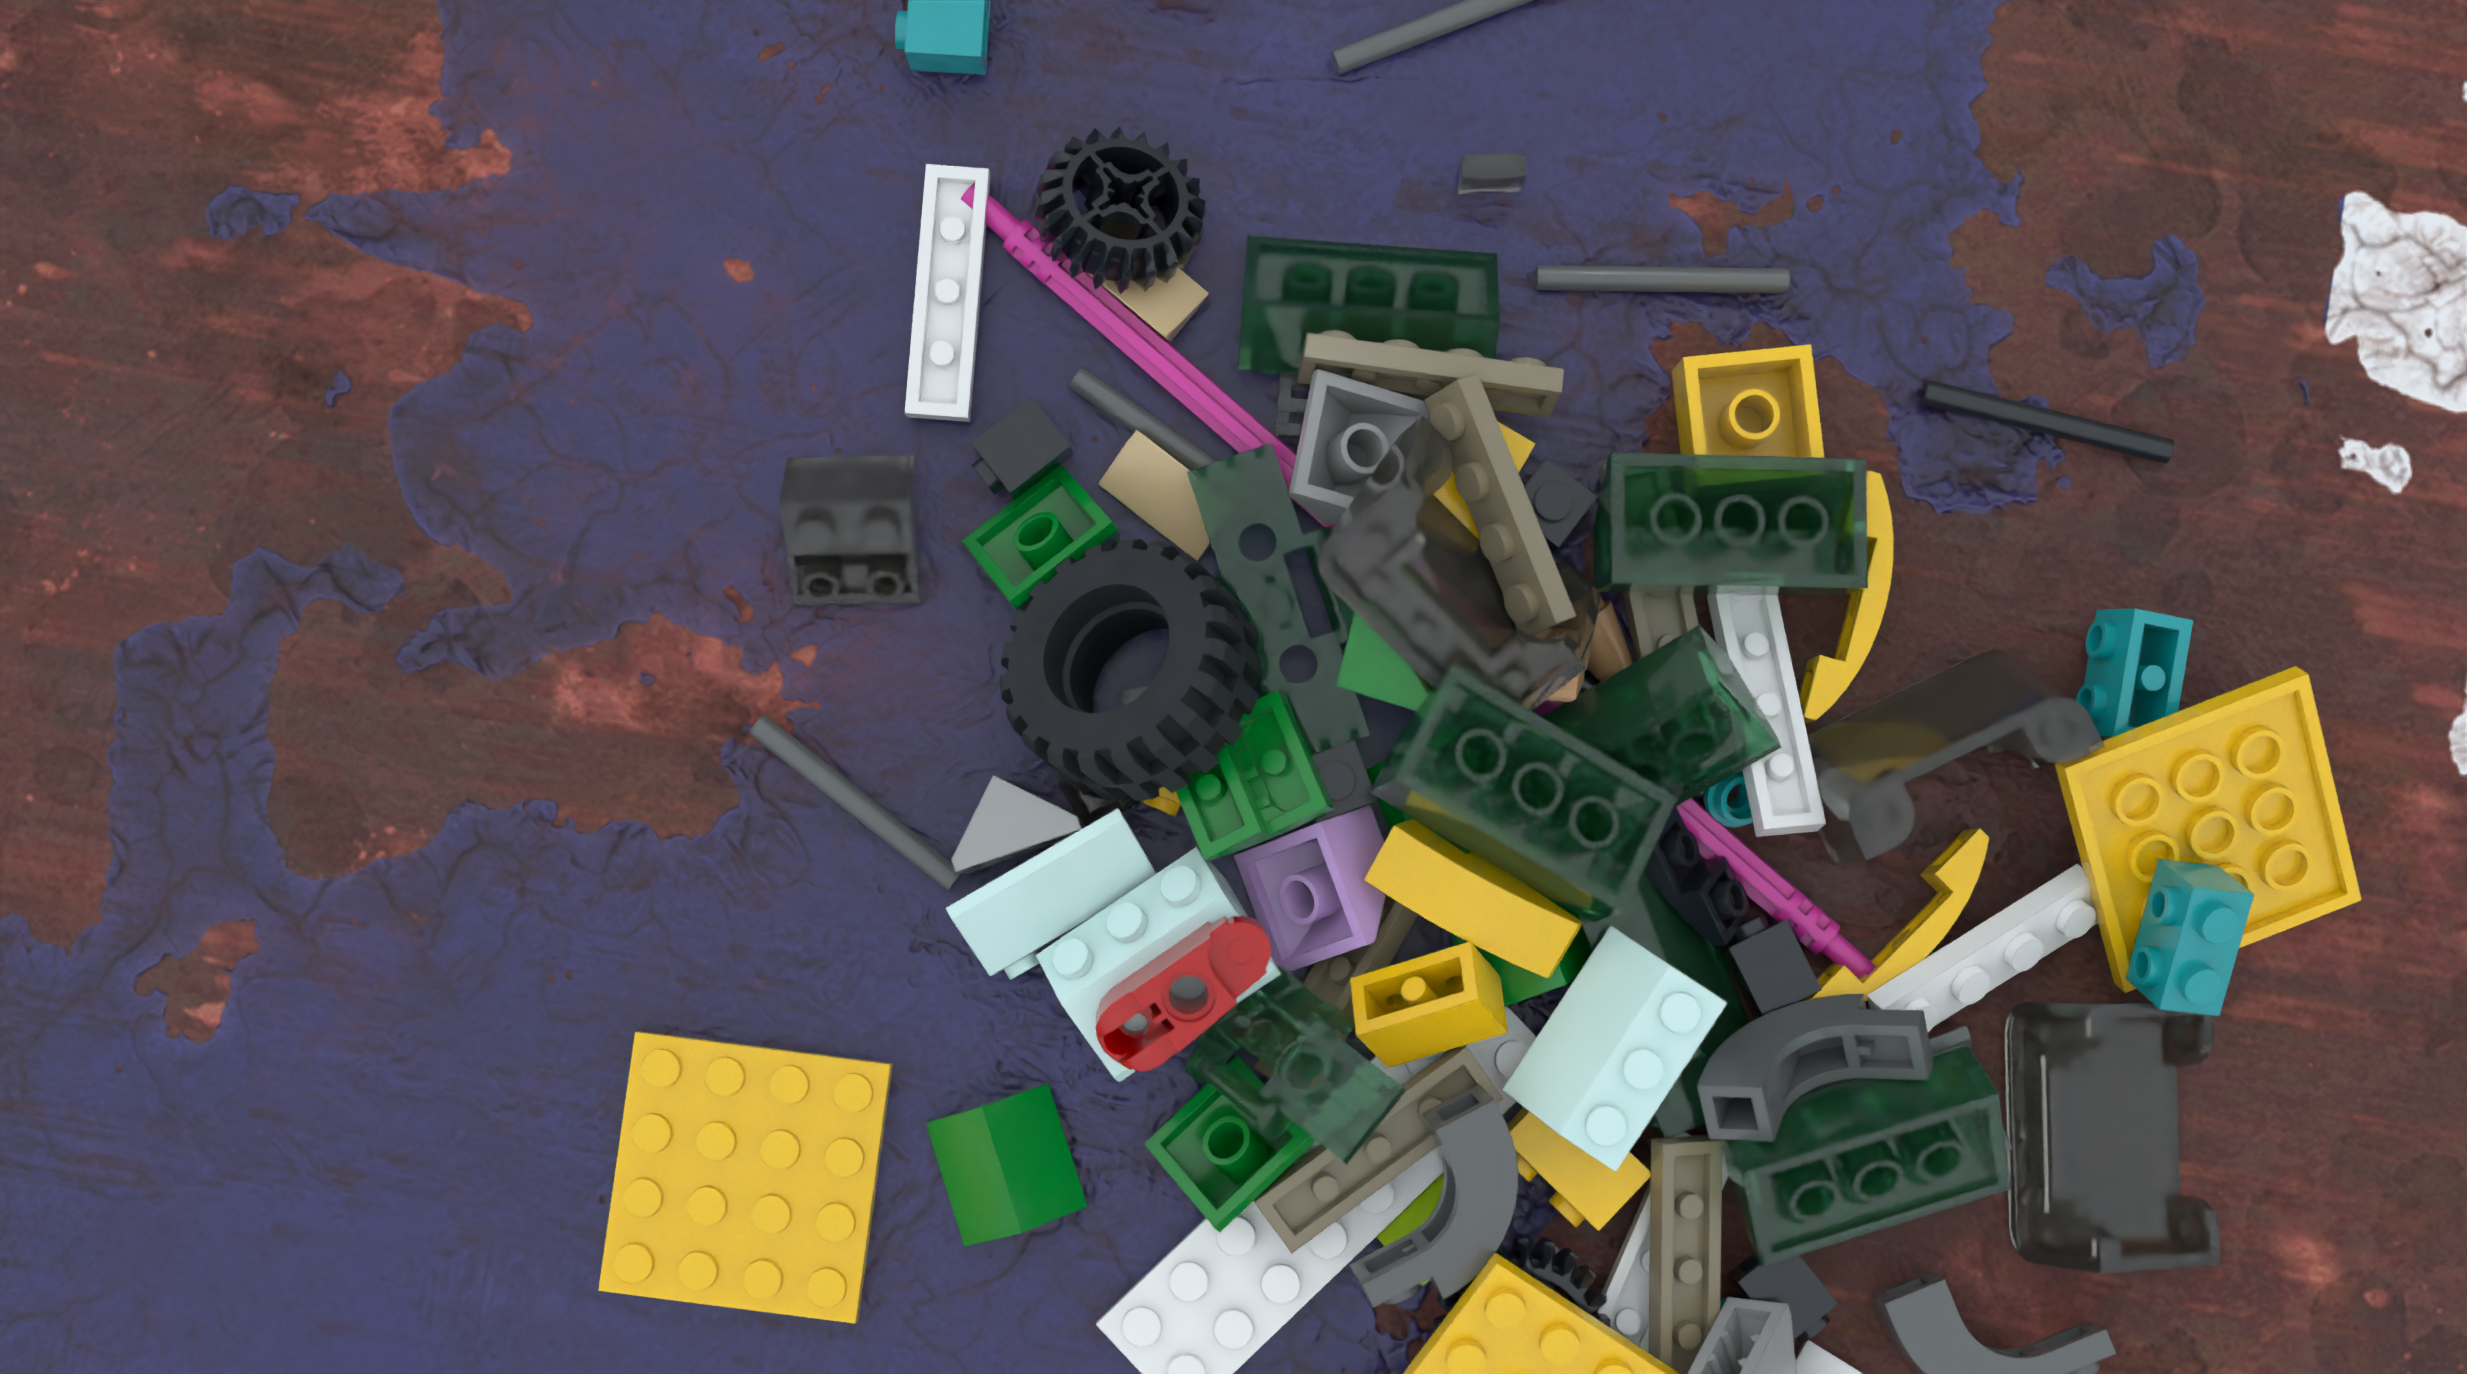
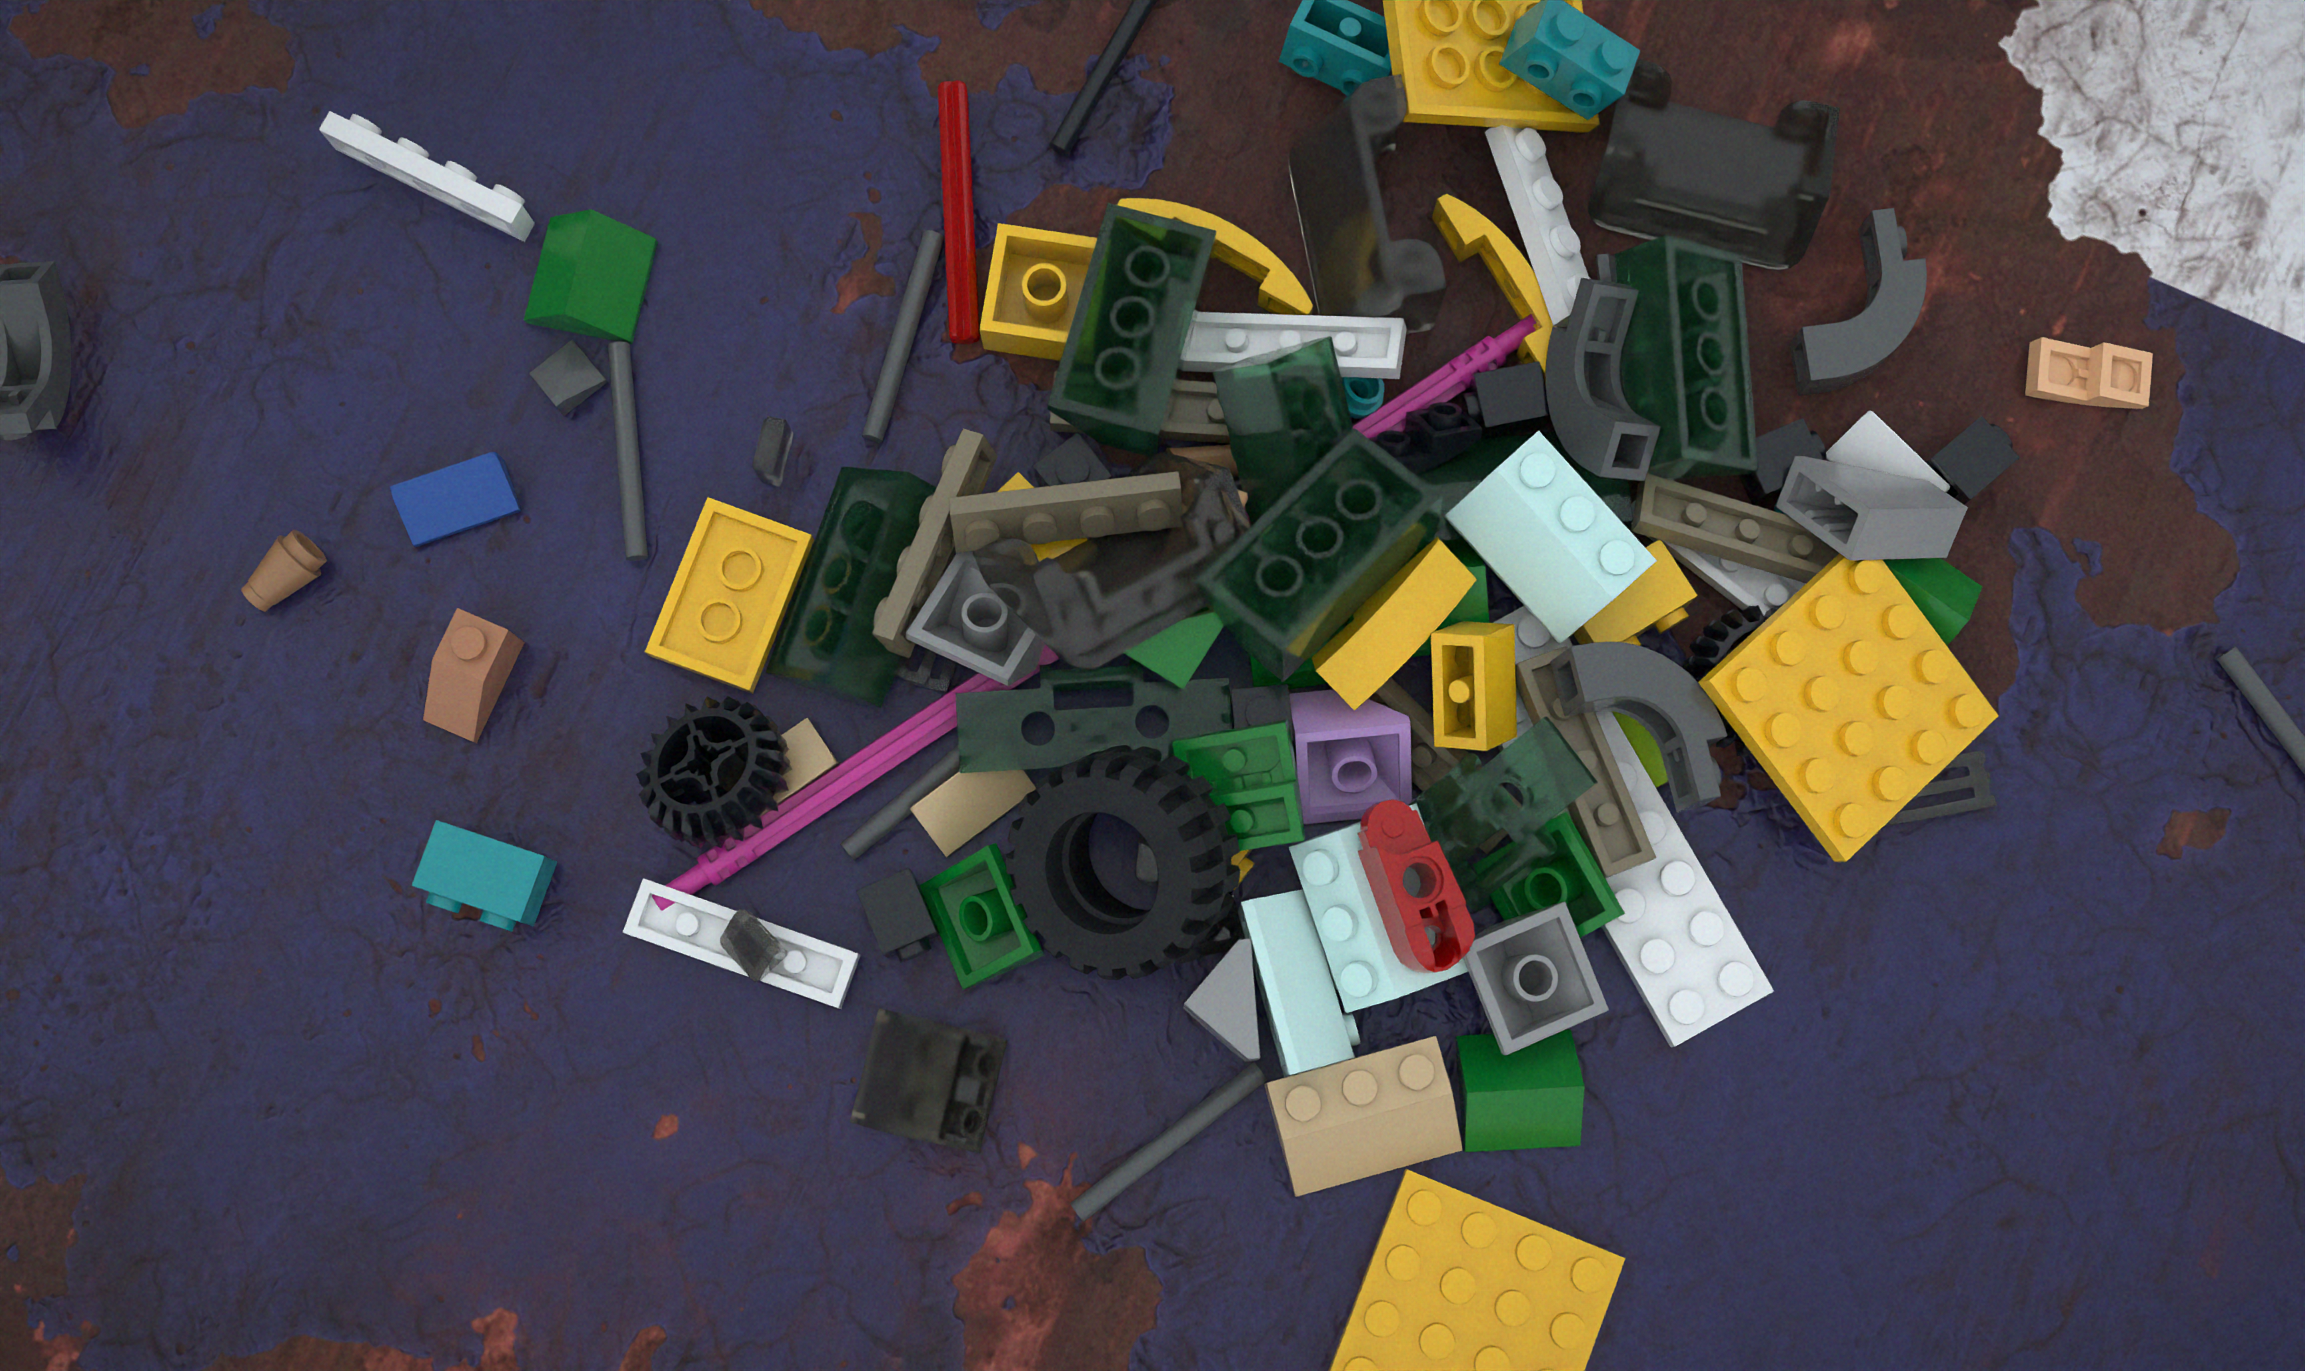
camera: 70 degrees left, 5 degrees down
none -> yellow plate [645,497,814,694]
none -> clear smoke slope [720,909,788,982]
none -> red axle [938,80,980,345]
none -> tan slope [1264,1036,1463,1197]
none -> light grey slope [1463,902,1609,1055]

